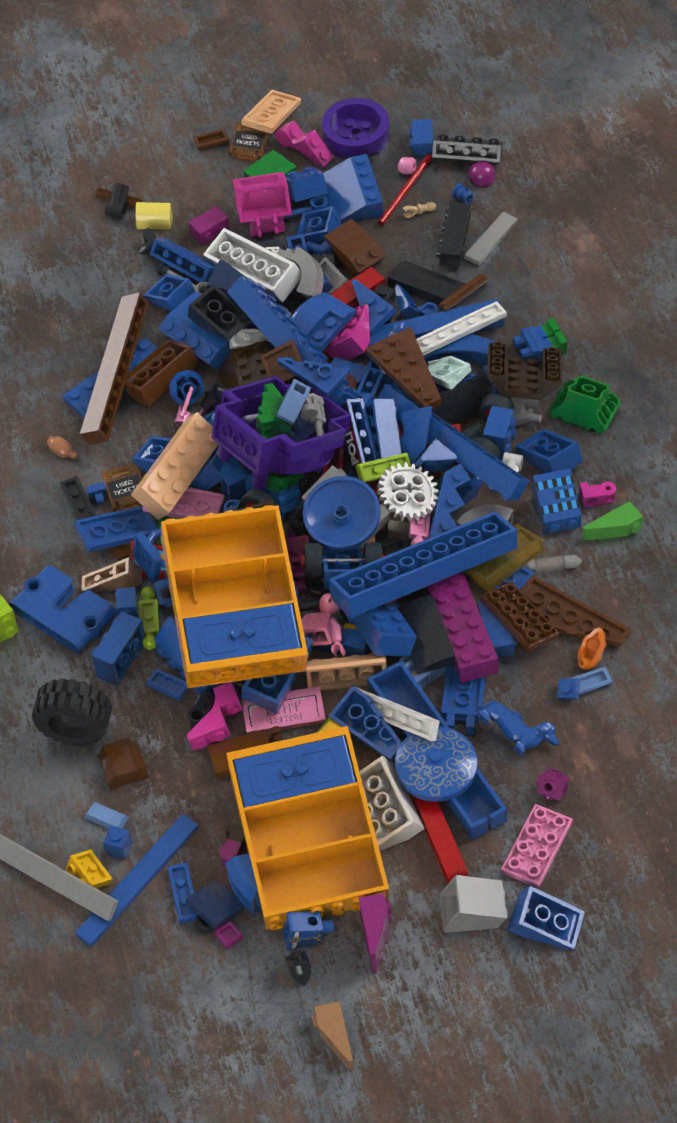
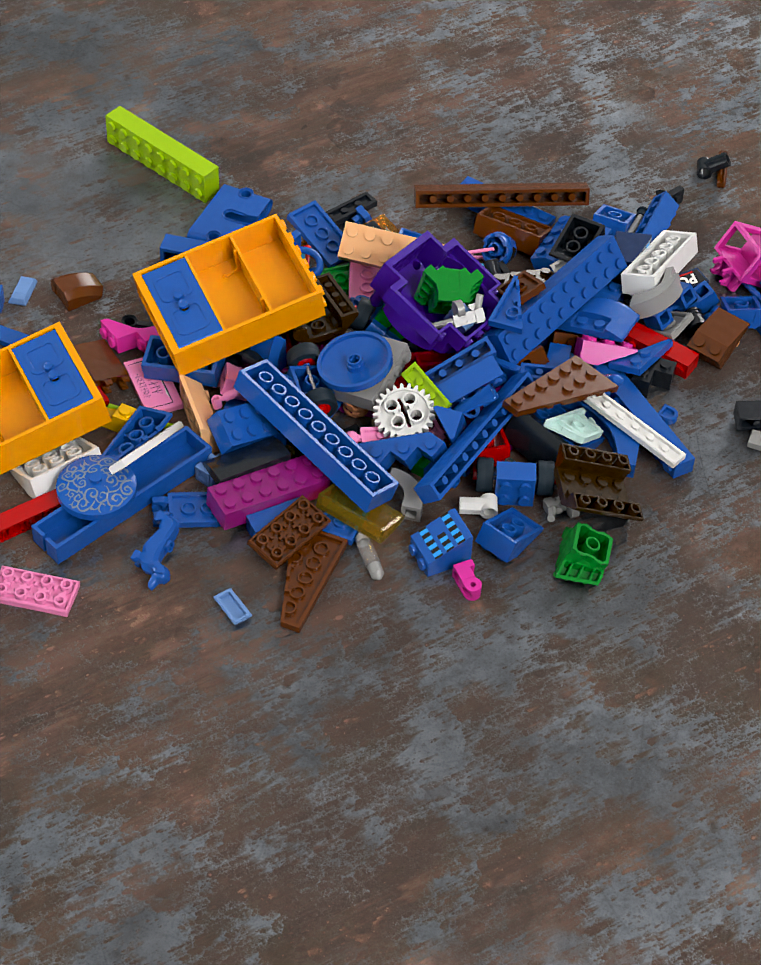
camera: 70 degrees right, 5 degrees down
black tyre [32,678,112,746] -> none
nougat plant [46,436,79,460] -> none
light yellow brick [136,202,173,230] -> none
magenta brick [188,206,230,245] -> none
medium blue slope [276,379,311,425] -> none
black slope [388,260,466,310] -> none
blue slope [395,284,420,319] -> none
reddish brown axle [439,273,488,311] -> none
blue hips [512,318,568,361] -> none
magenta brick [536,769,570,801] -> none
blue plate [557,678,580,700] -> none
orange arm [577,628,607,670] -> none
bright green slope [582,501,643,541] -> none

